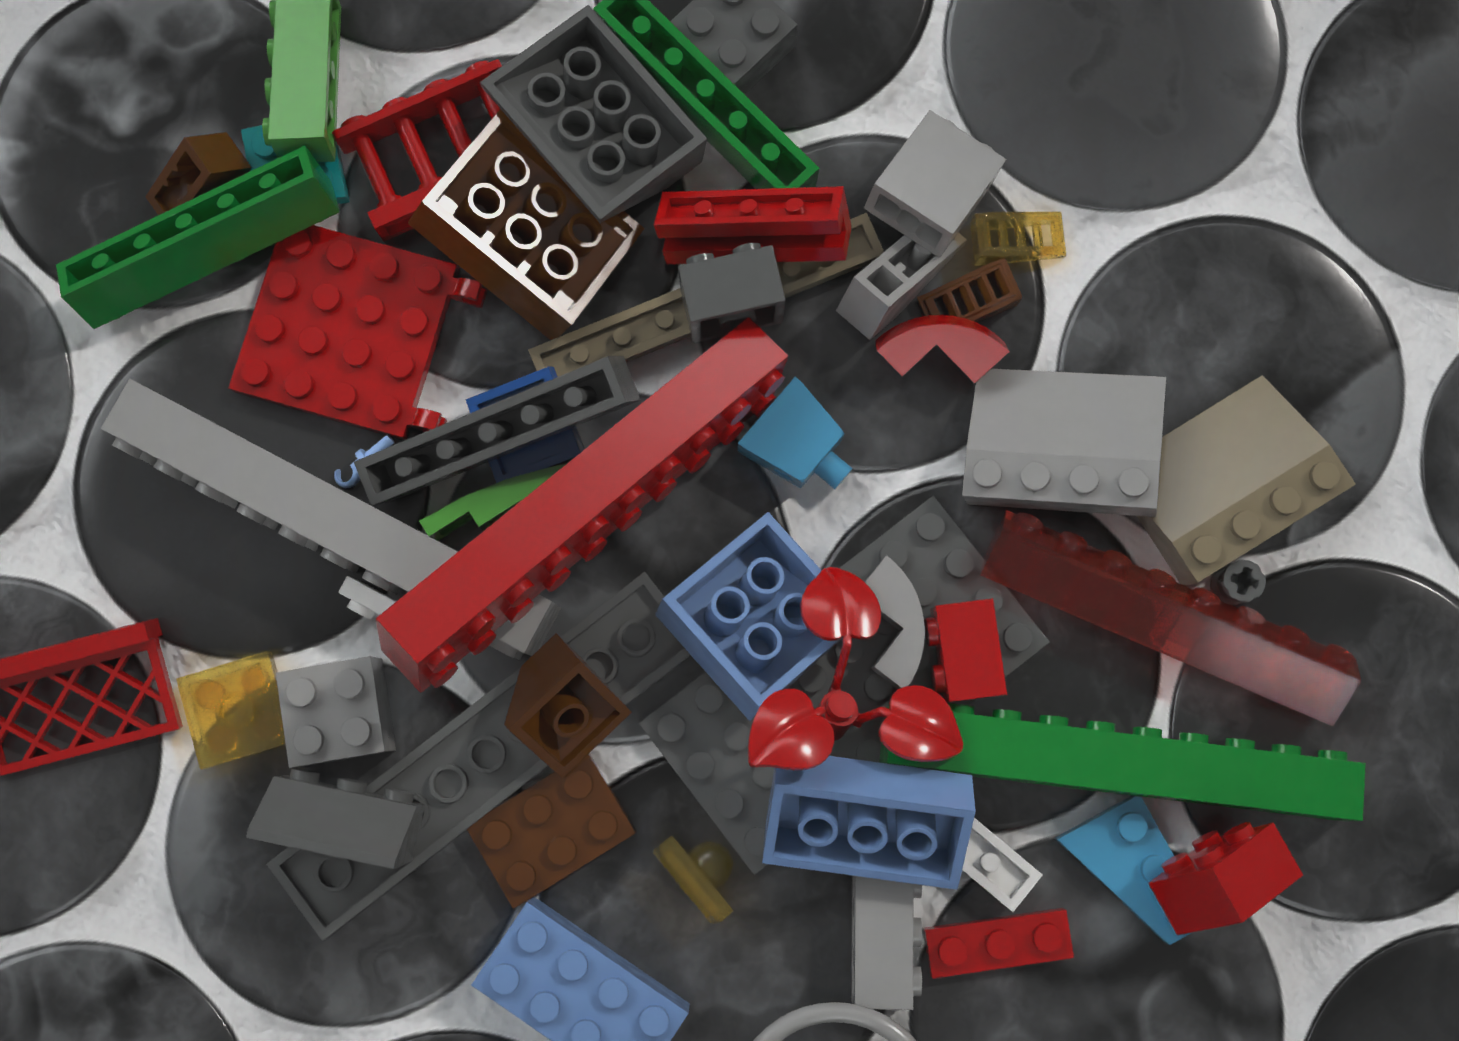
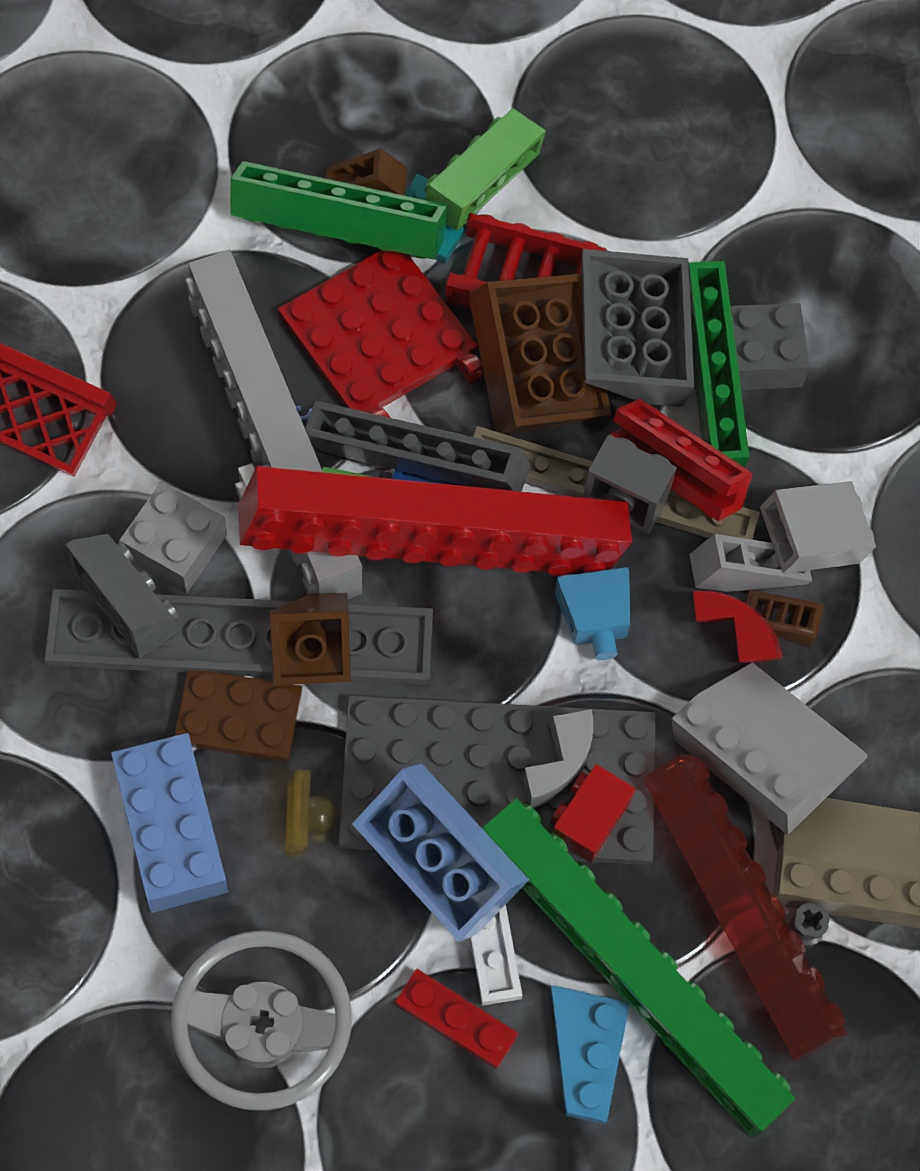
camera: 35 degrees right, 15 degrees down
clear yellow plate [176,651,286,770] -> none
medium blue slope [655,512,842,721] -> none
red plant [748,567,963,771] -> none
light grey brick [851,876,922,1010] -> none
clear yellow slope [970,212,1066,266] -> none
red brick [1148,822,1303,935] -> none

